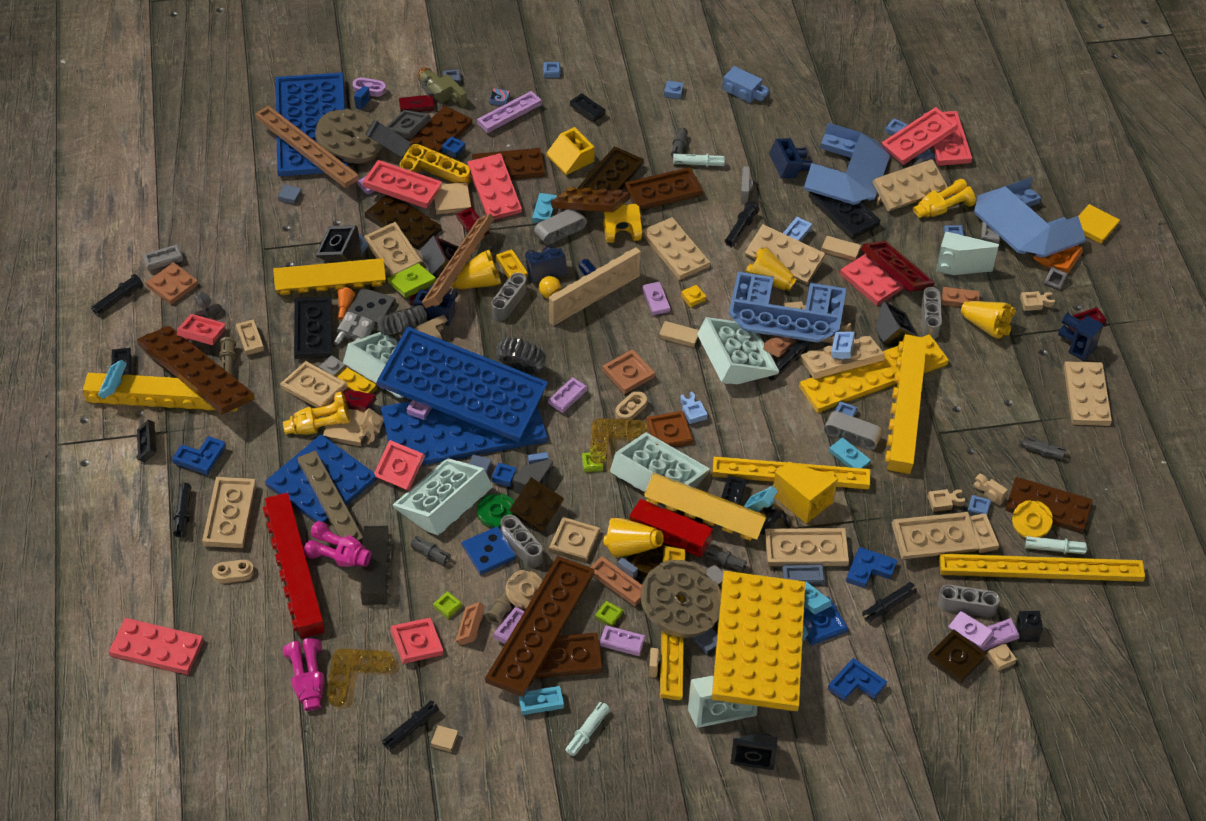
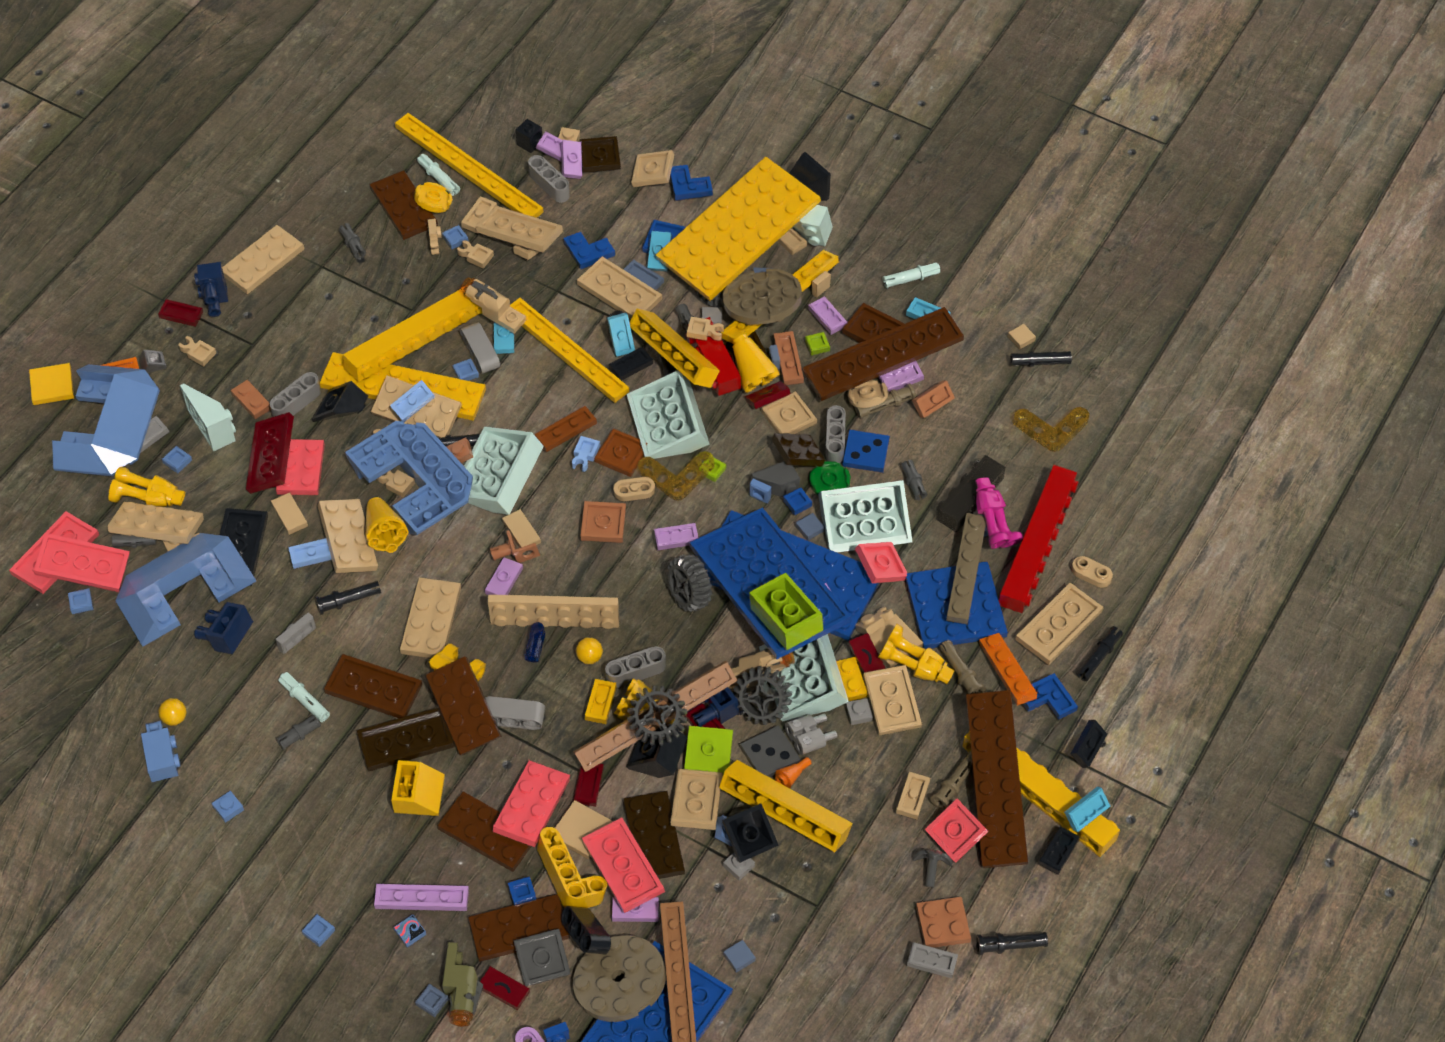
camera: 140 degrees left, 5 degrees up
coral plate [109,618,204,675] -> none
dark pink piece [282,638,325,711] -> none
black plate [294,296,332,359] -> none
coral plate [390,617,443,664] -> none
lime tile [433,591,462,619] -> none
dark blue brick [525,246,568,283] -> none
medium azure plate [532,193,557,223] -> none
black plate [570,93,606,122] -> none
yellow plate [681,285,706,308] -> none
yellow slope [773,462,838,524] -> none
black pin [862,582,917,623] -> none
yellow cone [961,301,1016,339] -> none
none -> yellow piece [158,698,187,726]
none -> tan plate [461,277,526,334]
none -> nougat bracket [490,530,540,563]
none -> dark orange plate [534,406,597,452]
none -> dark grey gear [627,685,687,746]
none -> tan tile [631,150,674,187]
none -> tan plate [687,317,724,340]
none -> dark red tile [745,381,791,409]
none -> lime brick [749,573,823,650]
none -> dark tan pin [939,640,986,694]
none -> orange plate [979,633,1037,706]

